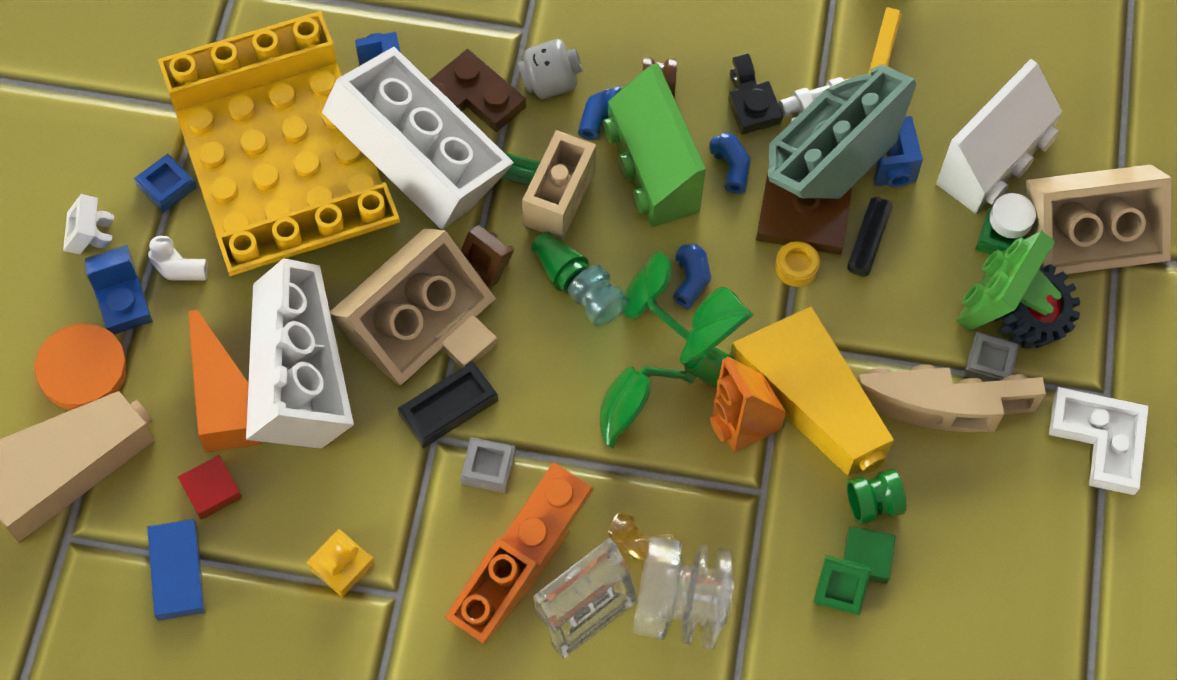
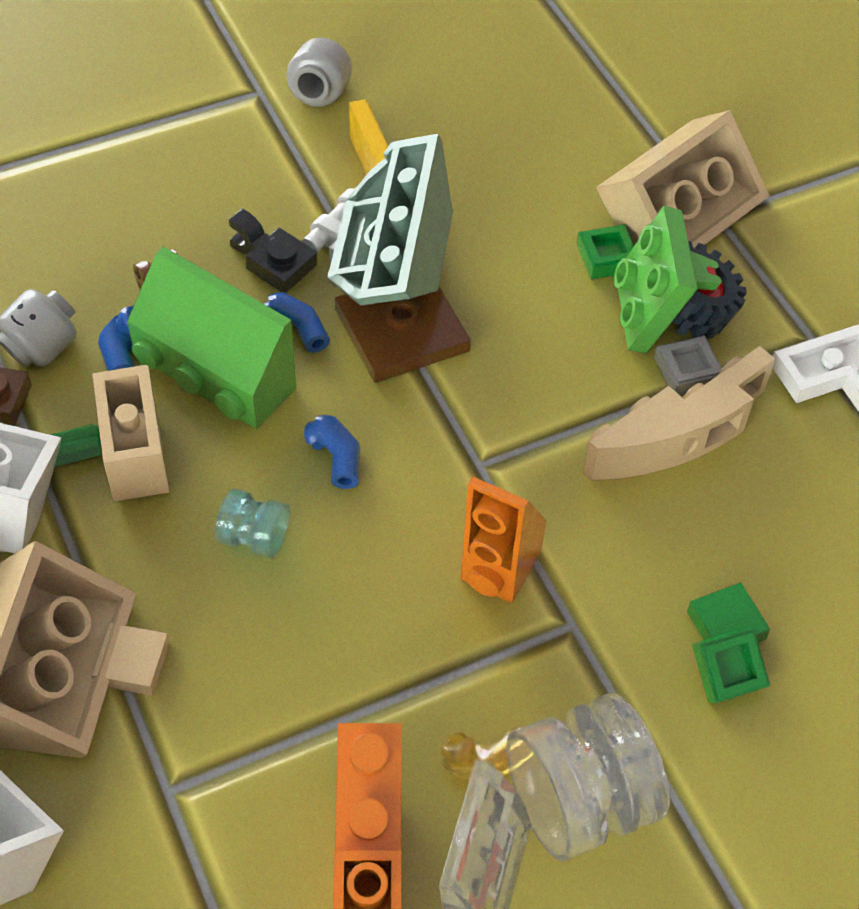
camera: 35 degrees left, 10 degrees down
black tile [397,361,498,449] -> none
light grey tile [460,437,516,494] -> none
reddish brown tile [461,225,515,288] -> none
green cone [531,232,592,294] -> none
green plant [600,251,754,449] -> none
yellow slope [730,306,894,476] -> none
yellow tile [775,241,820,287] -> none
black axle [847,197,893,277] -> none
green wheel [847,469,907,524] -> none
blue bracket [874,116,923,187] -> none
white slope [936,59,1062,214] -> none
white tile [990,193,1036,238] -> none

